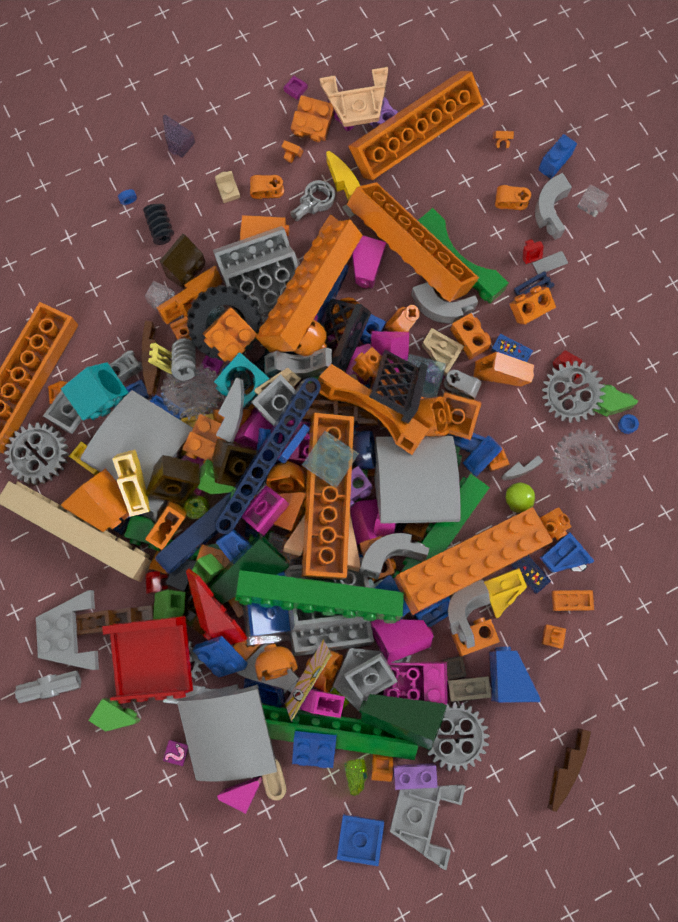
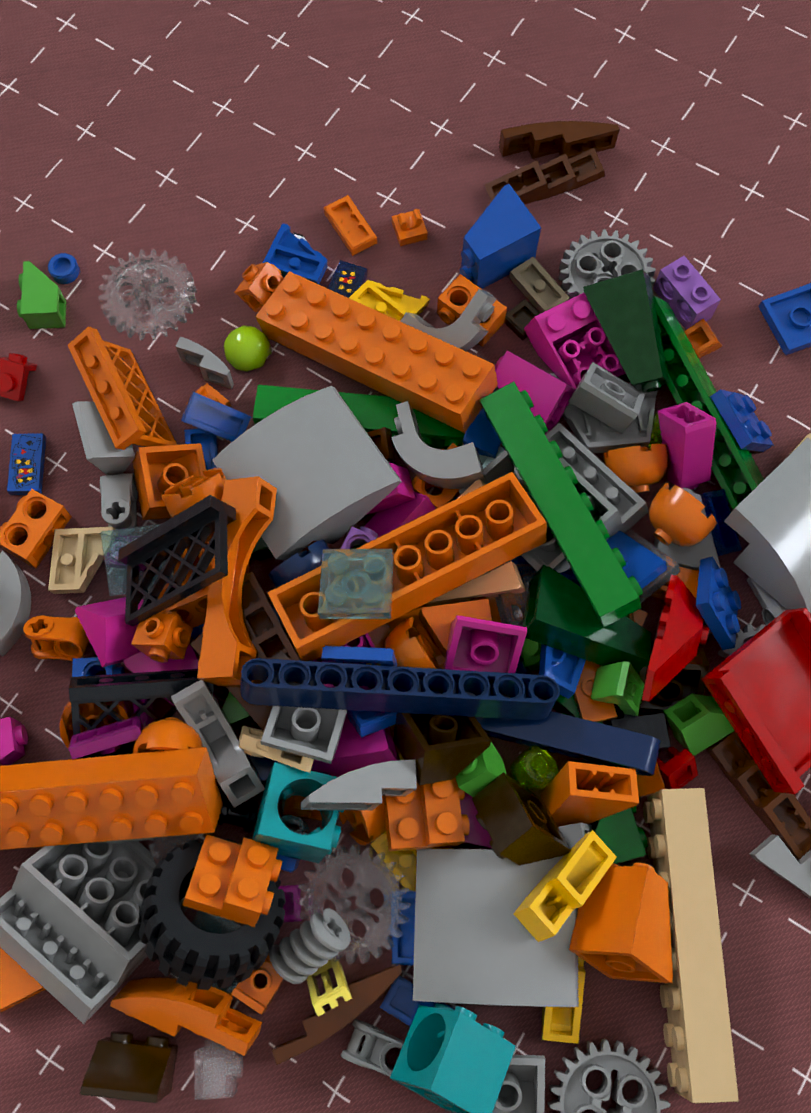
camera: 120 degrees left, 5 degrees down
sticker [285,639,332,721] -> none
clear neon green rock [344,758,368,796] -> none
light grey wing [390,784,466,870] -> none
orange slope [473,352,534,387] -> none
light grey gear [542,361,606,423] -> none
none -> orange fence [67,326,177,450]
none -> magenta plate [68,716,144,760]
none -> light grey slope [72,401,135,475]
none -> reddish brown slope [485,148,605,204]

